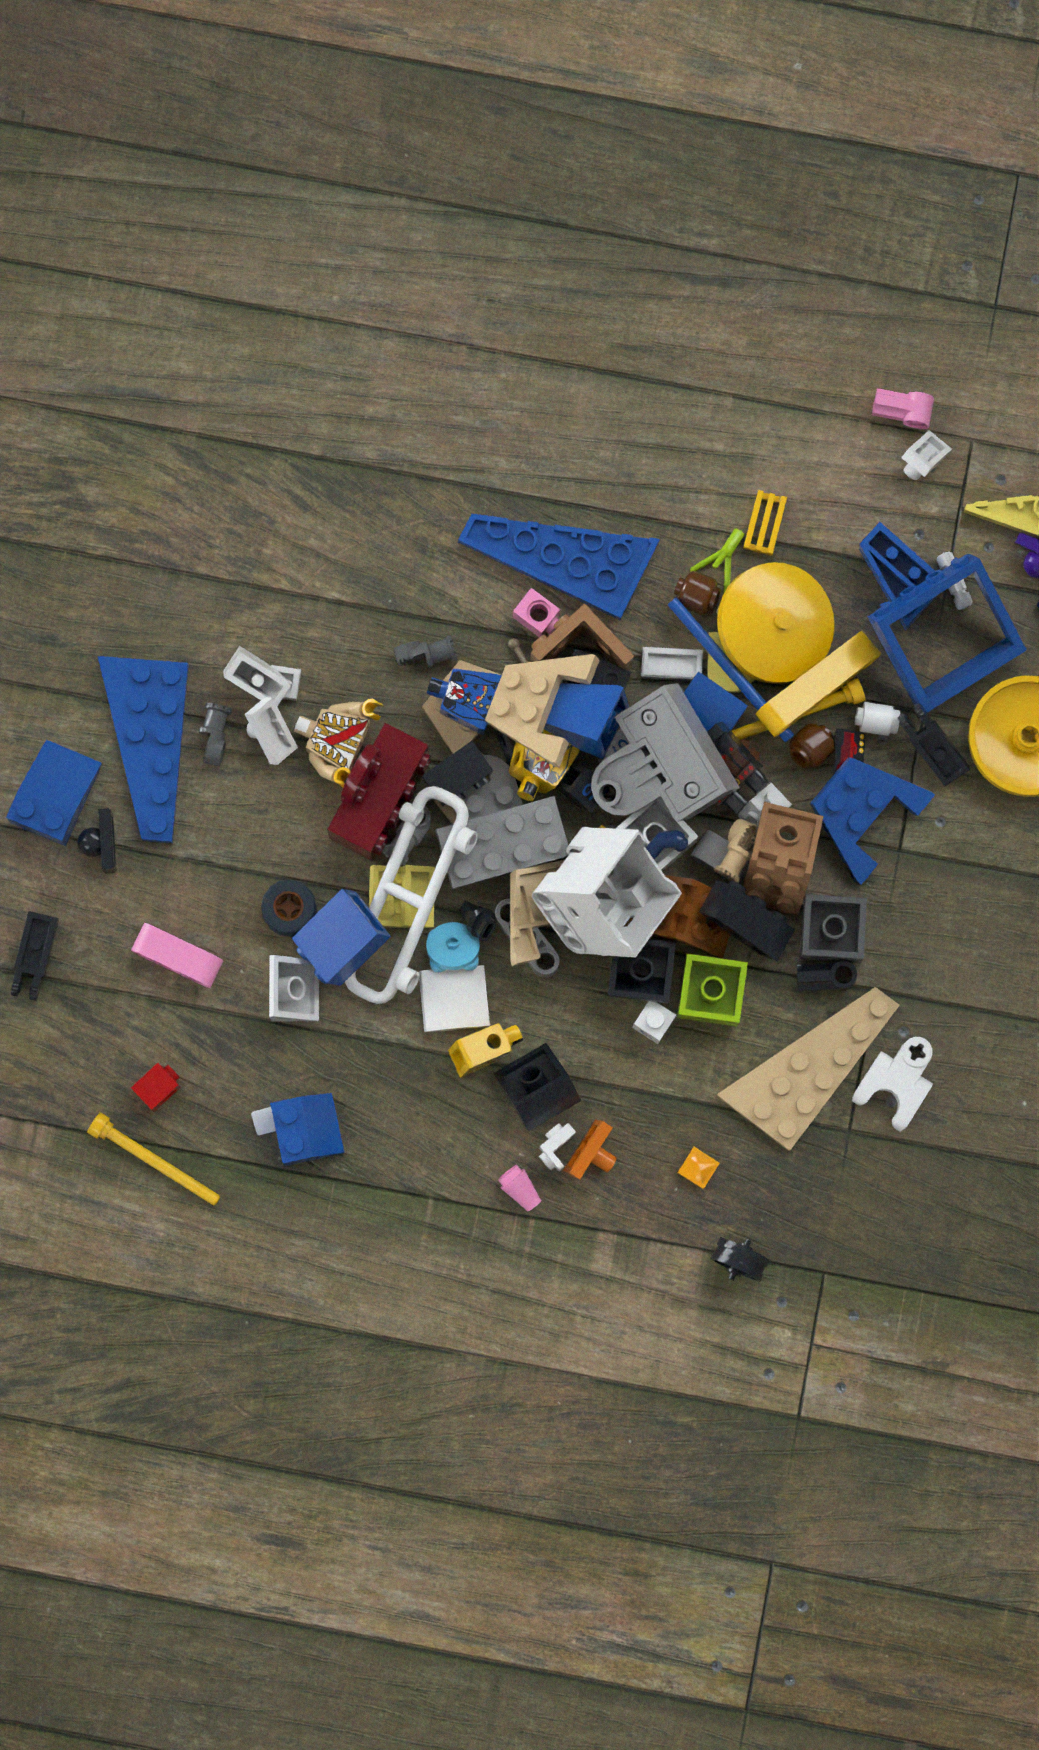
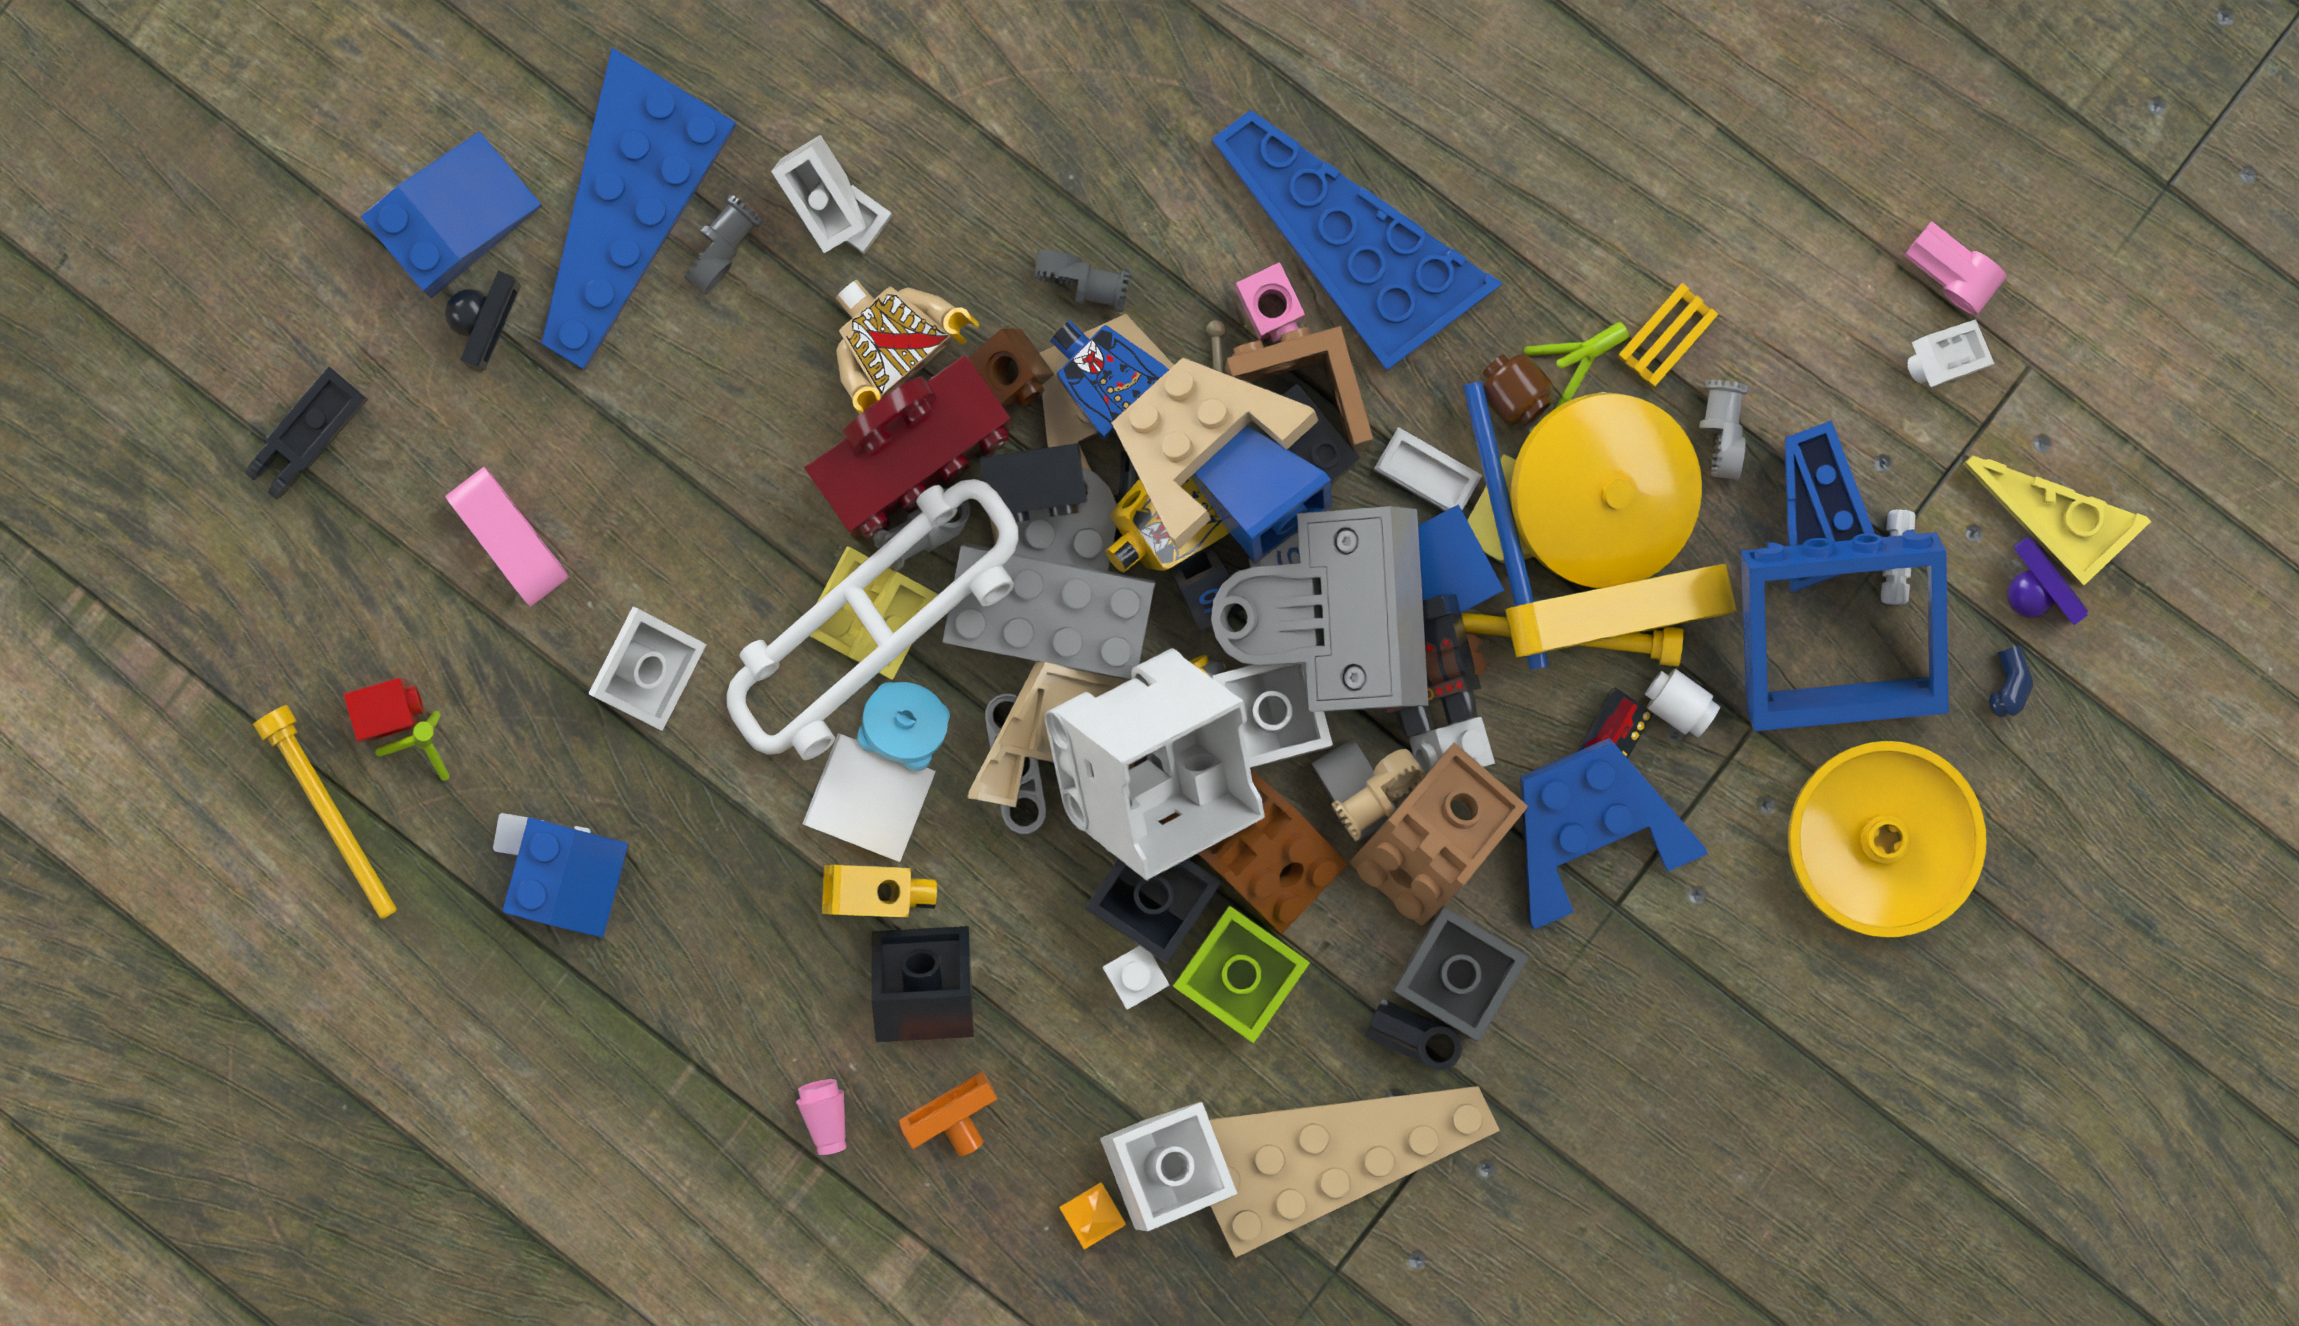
camera: 25 degrees right, 5 degrees up
white tile [245,697,298,765] -> none
black wheel [261,879,317,937] -> none
brick [292,889,391,986] -> none
black piece [459,900,496,941] -> none
white bracket [539,1123,576,1172] -> none
dark blue arm [646,830,688,860] -> none
black brick [699,880,795,961] -> none
reddish brown head [789,723,834,768] -> none
white piece [852,1037,933,1132] -> none
black hinge [898,703,970,786] -> none
none -> lime plant [375,711,450,781]
none -> reddish brown brick [968,328,1054,406]
none -> white slope [1100,1102,1237,1231]
none -> light grey connector [1699,380,1749,480]

